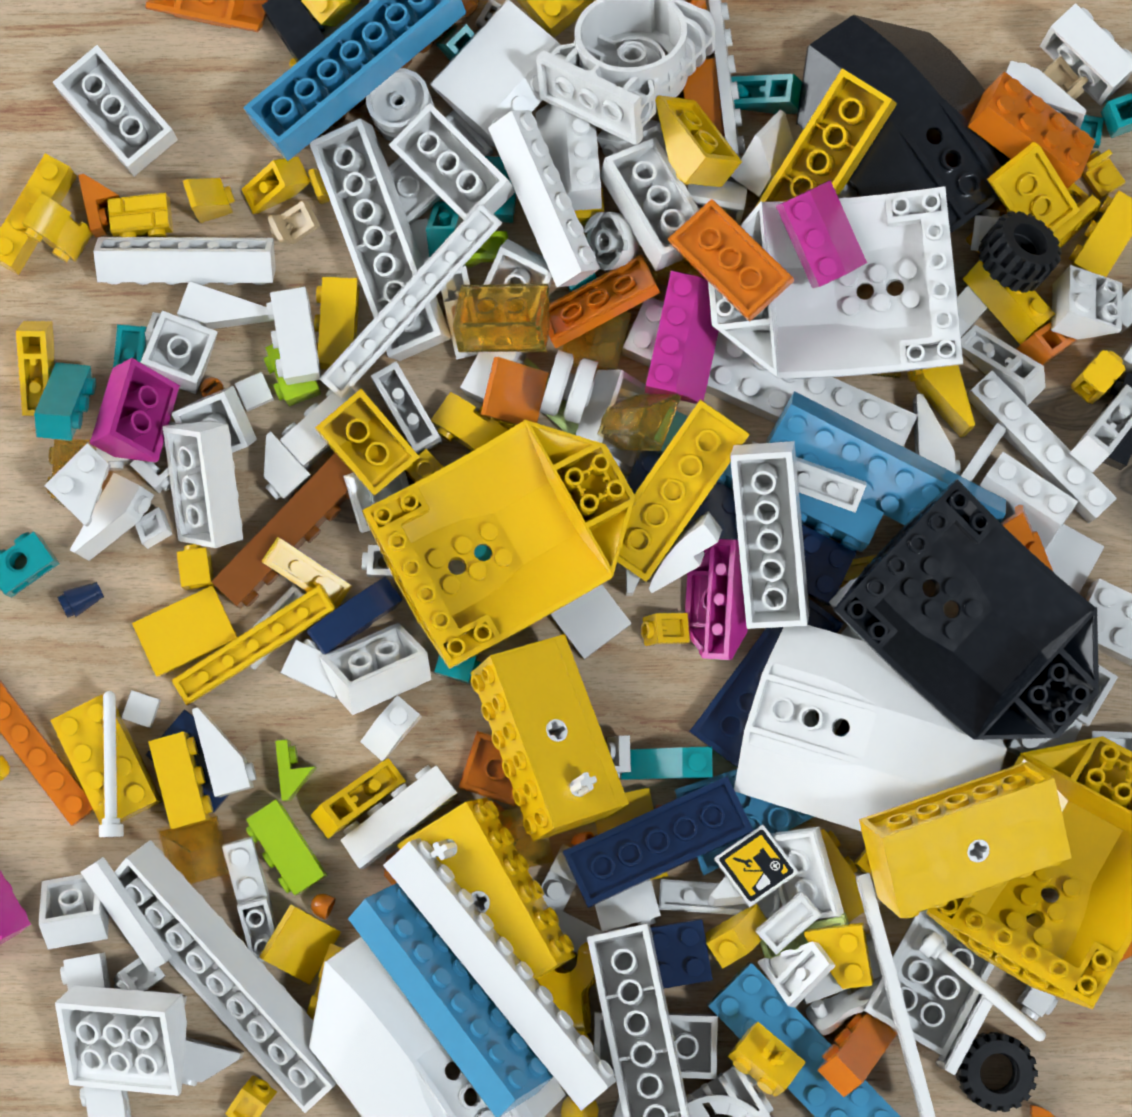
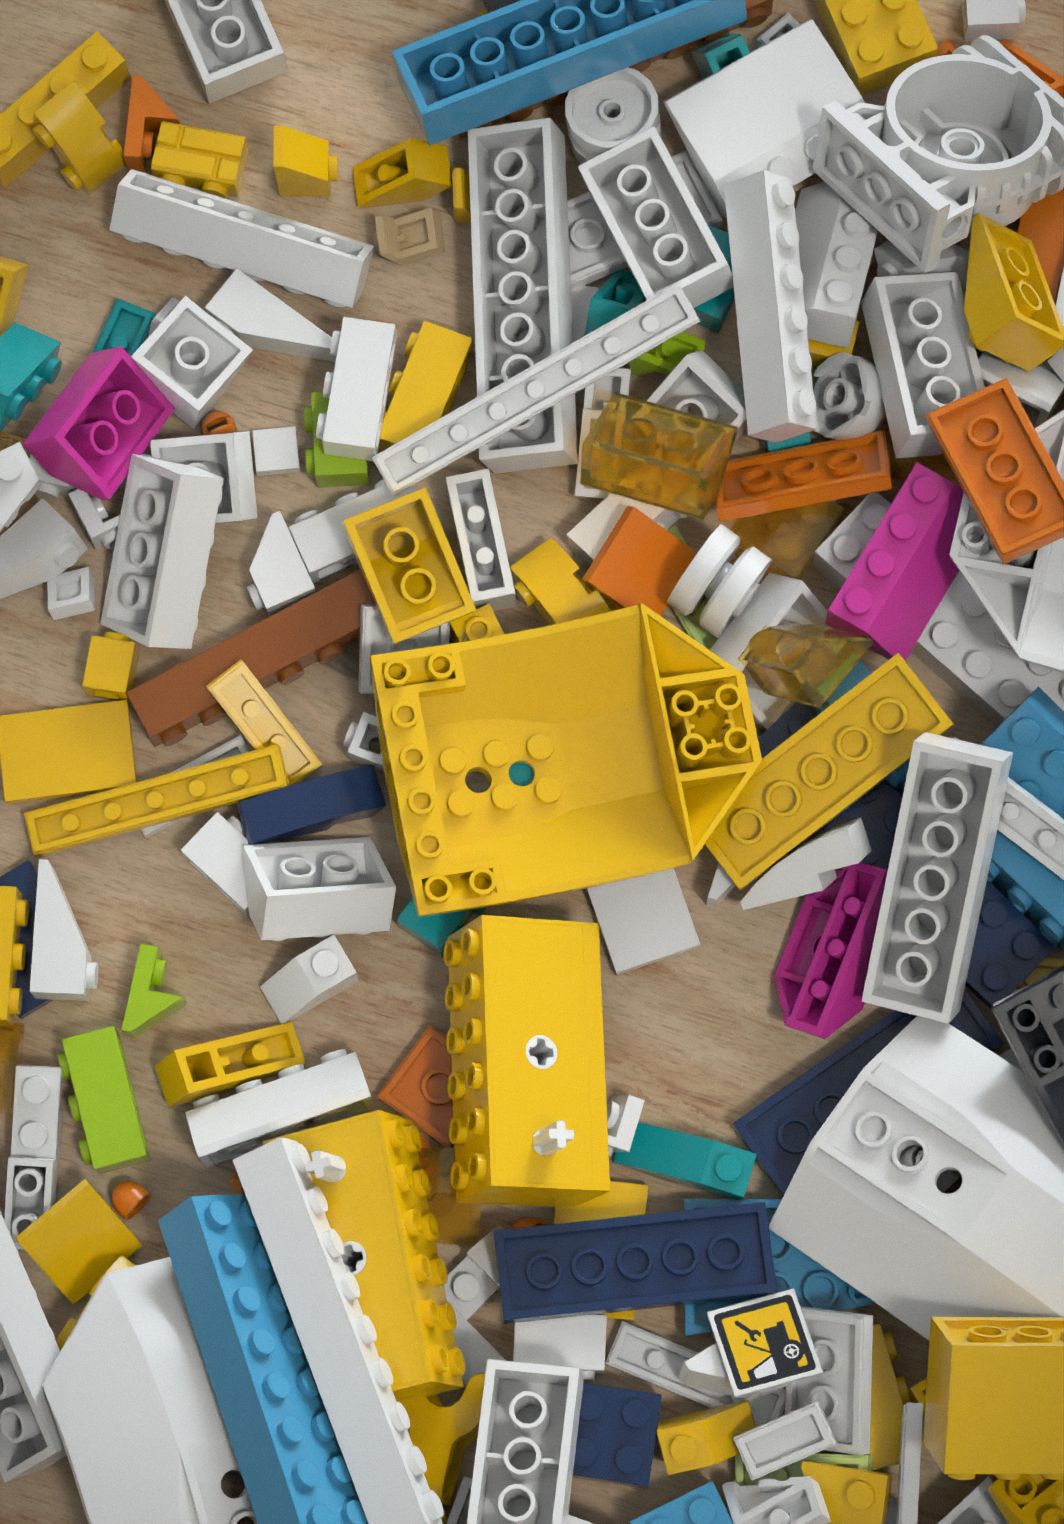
camera: 20 degrees right, 5 degrees down
yellow bracket [641,613,690,646] -> none

